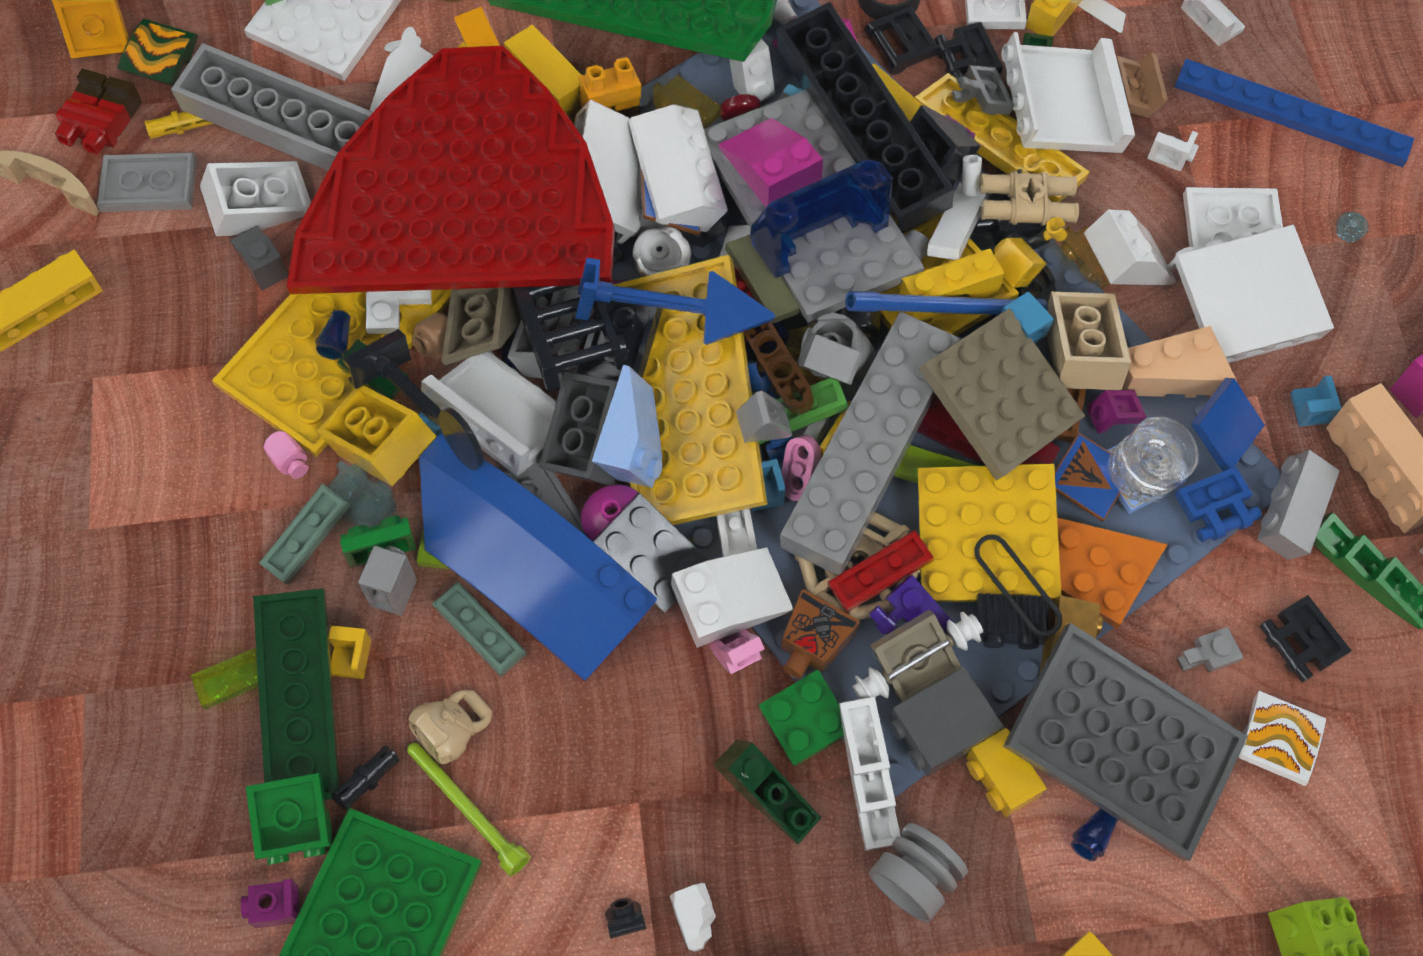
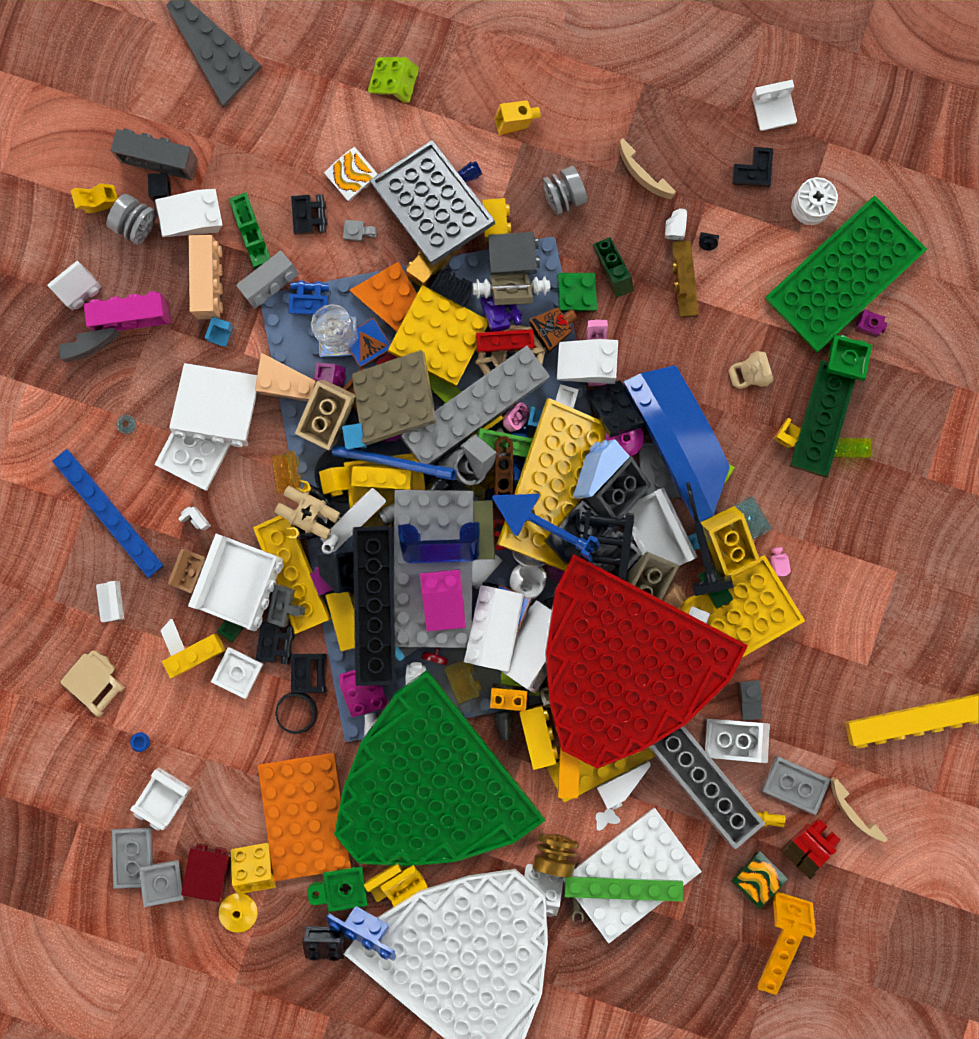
camera: 150 degrees left, 20 degrees up
sand green tile [259,483,351,585] -> none
clear blue cone [315,310,351,360] -> none
black pin [331,745,400,811] -> none
green plate [340,515,417,568] -> none
light grey brick [358,546,417,616] -> none
lime piece [407,742,531,877] -> none
sand green tile [432,582,527,677] -> none
light grey slope [736,390,793,443] -> none
white slope [839,697,901,851] -> none
black piece [974,535,1062,637] -> none
white slope [1084,209,1177,285] -> none
blue tile [1191,378,1265,471] -> none
none -> pearl gold bracket [672,241,699,317]

